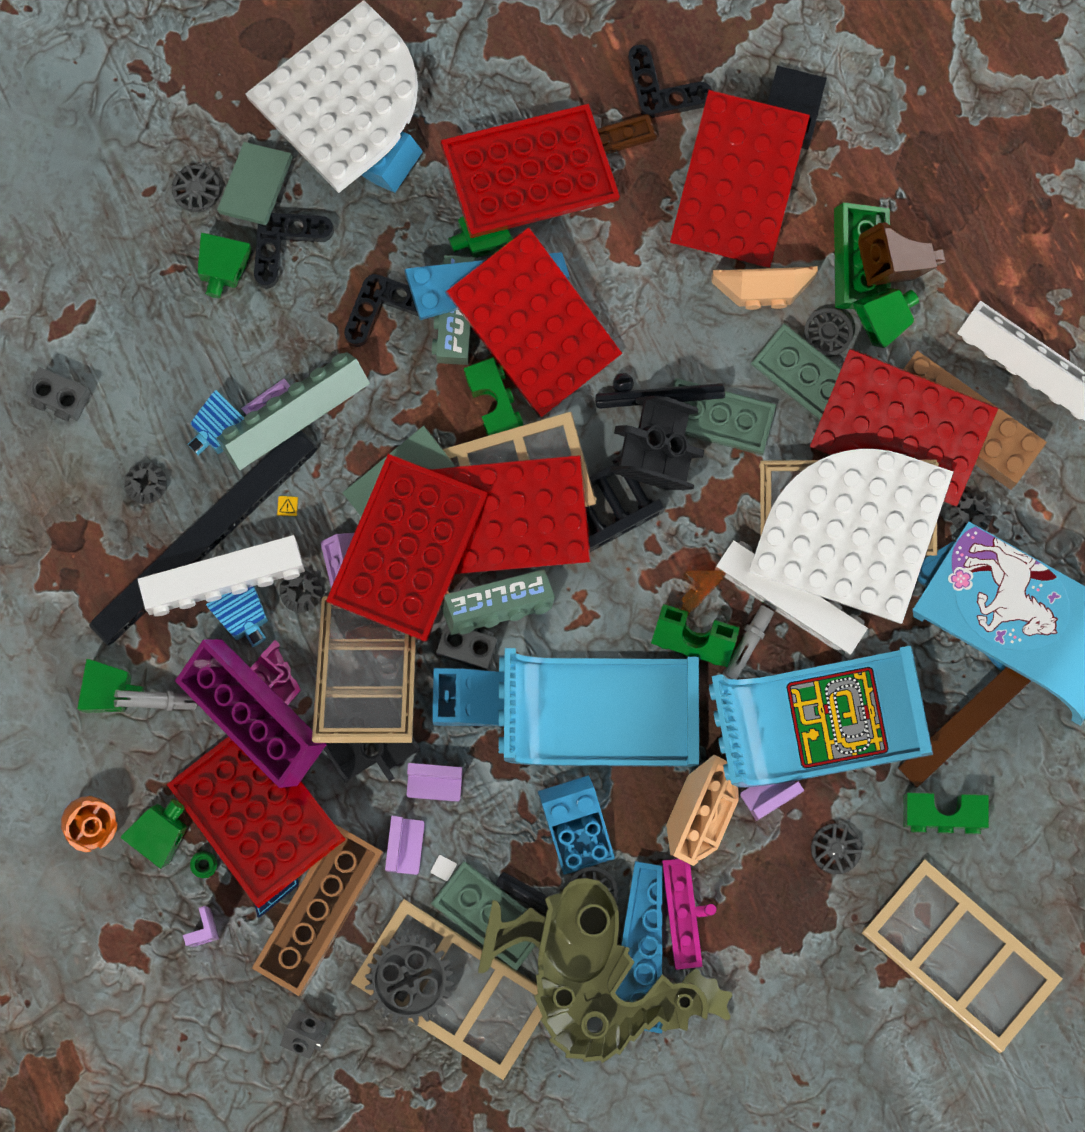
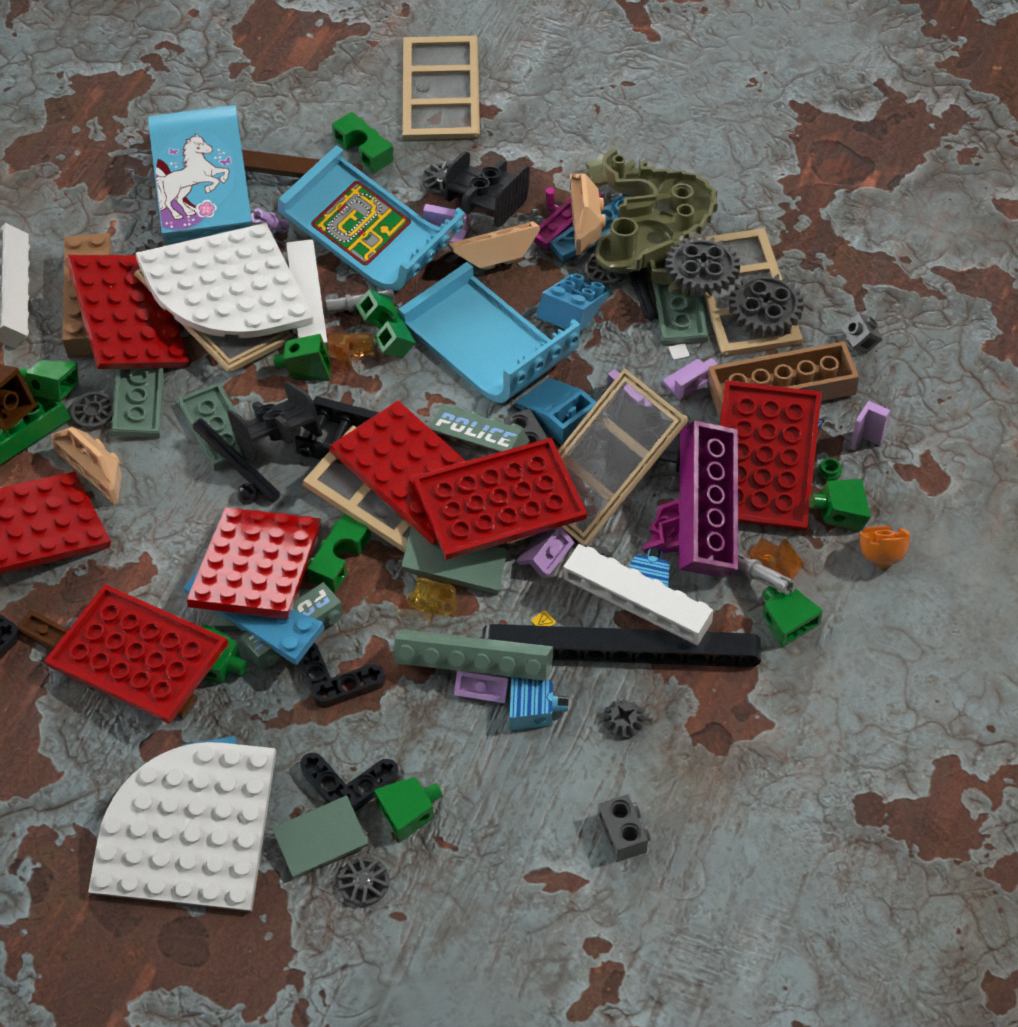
camera: 130 degrees left, 25 degrees down
none -> lavender pin [251,208,289,234]
none -> green torso [273,334,332,380]
none -> clear yellow piece [407,578,458,616]
none -> black piece [445,151,530,227]
none -> light nougat wedge [570,174,606,255]
none -> dark grey gear [665,236,741,296]
none -> clear orange slope [748,537,804,580]

